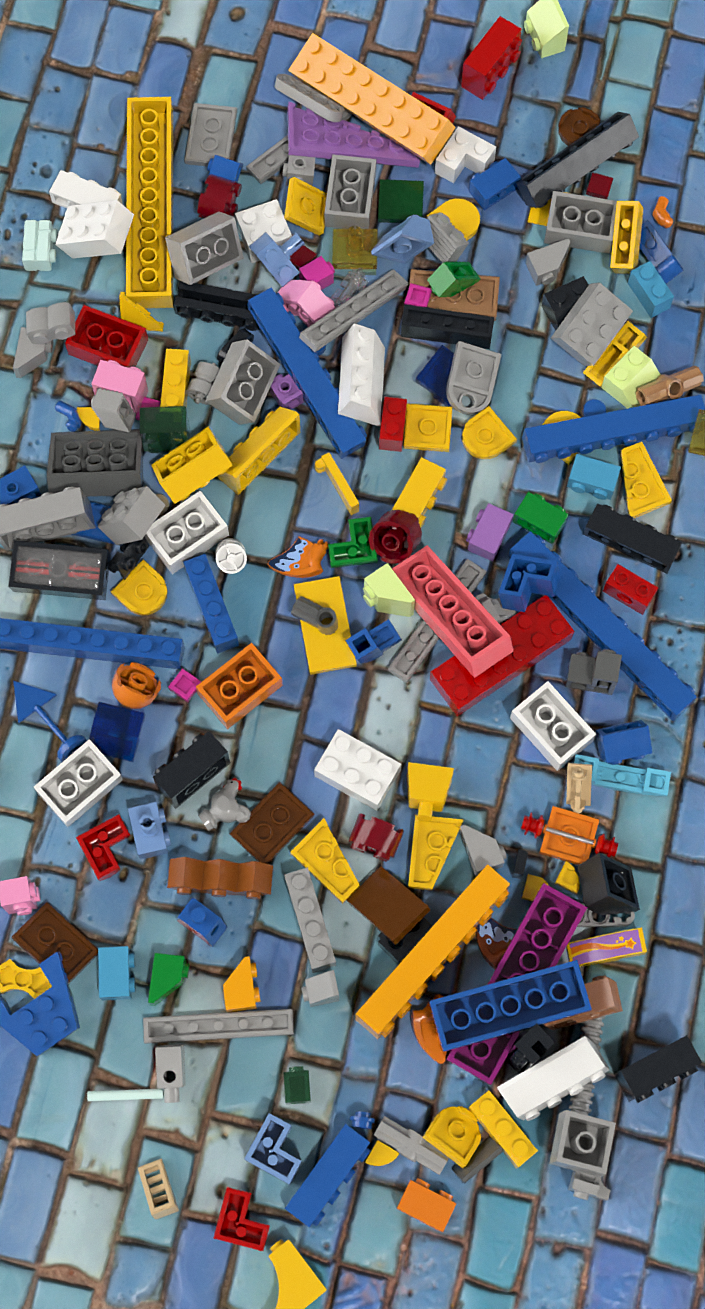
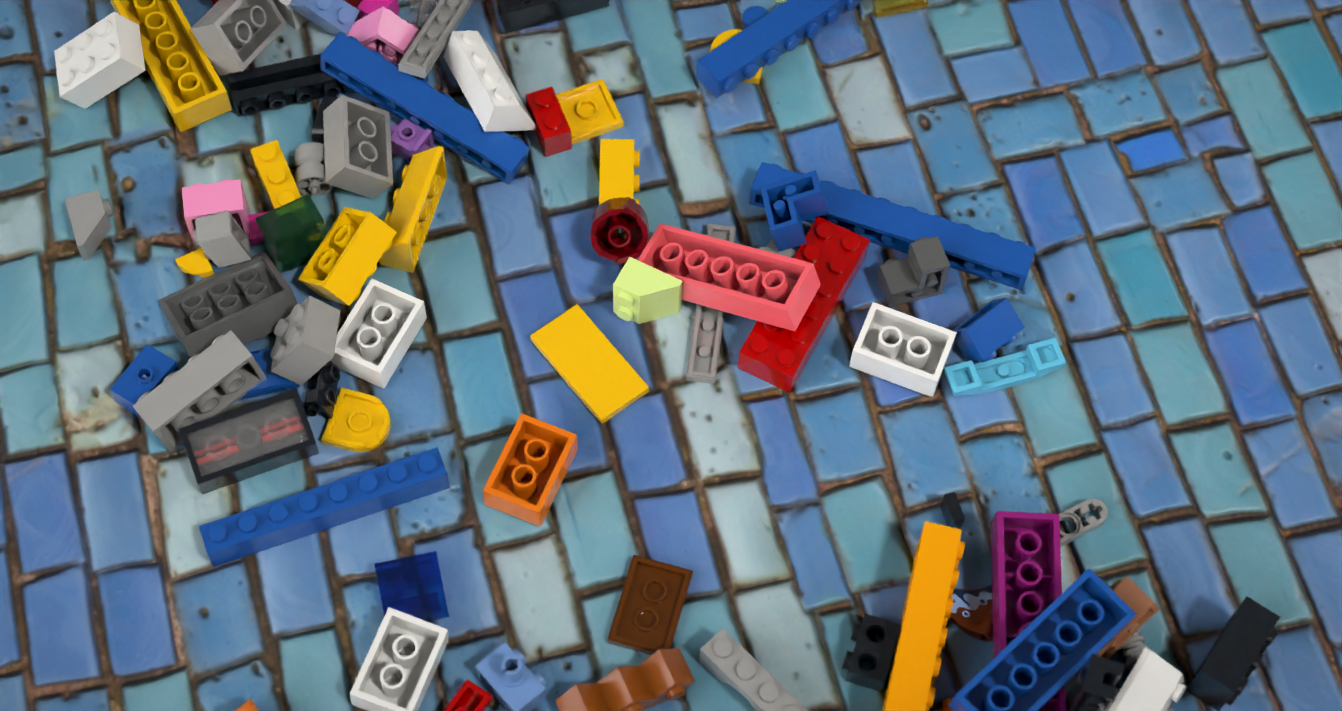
camera: 30 degrees left, 10 degrees down
blue piece [13,681,87,762] -> none
light aqua brick [22,220,57,271] -> none
light grey brick [26,302,75,344] -> none
white brick [49,170,123,208] -> none
blue arm [55,401,82,432] -> none
red brick [65,305,148,368] -> none
orange cylinder [112,662,161,709] -> none
yellow tile [119,292,164,332] -> none
black brick [153,731,230,809] -> none
dark pink plate [168,669,201,703] -> none
blue brick [183,554,239,654] -> none
light grey animal [198,778,251,831] -> none
white wheel [215,538,247,574] -> none
orange arm [268,536,328,578] -> none
yellow wing [290,818,360,904] -> none
dark grey piece [291,596,338,635] -> none
white brick [314,729,401,811] -> none
yellow hinge [315,452,359,516] -> none
green brick [328,517,378,568] -> none
blue brick [345,619,402,663] -> none
reddish brown tile [347,866,430,945] -> none
dark red brick [349,813,404,862] -> none
yellow torso [407,762,454,821] -> none
yellow wing [408,815,463,890] -> none
clear blue slope [415,345,454,410] -> none
light grey tile [446,341,501,415] -> none
light grey slope [459,825,507,876] -> none
yellow tile [462,406,517,459] -> none
medium lavender brick [466,503,514,562] -> none
green brick [513,492,569,545] -> none
orange plate [521,806,619,865] -> none
yellow tile [521,874,549,902] -> none
yellow tile [555,861,580,895] -> none
tan hinge [566,763,592,813] -> none
slope [566,927,647,967] -> none
dark azure brick [567,454,621,500] -> none
black slope [578,853,640,915] -> none
black brick [583,503,682,574] -> none
red brick [603,564,658,615] -> none
yellow wing [620,441,672,518] -> none

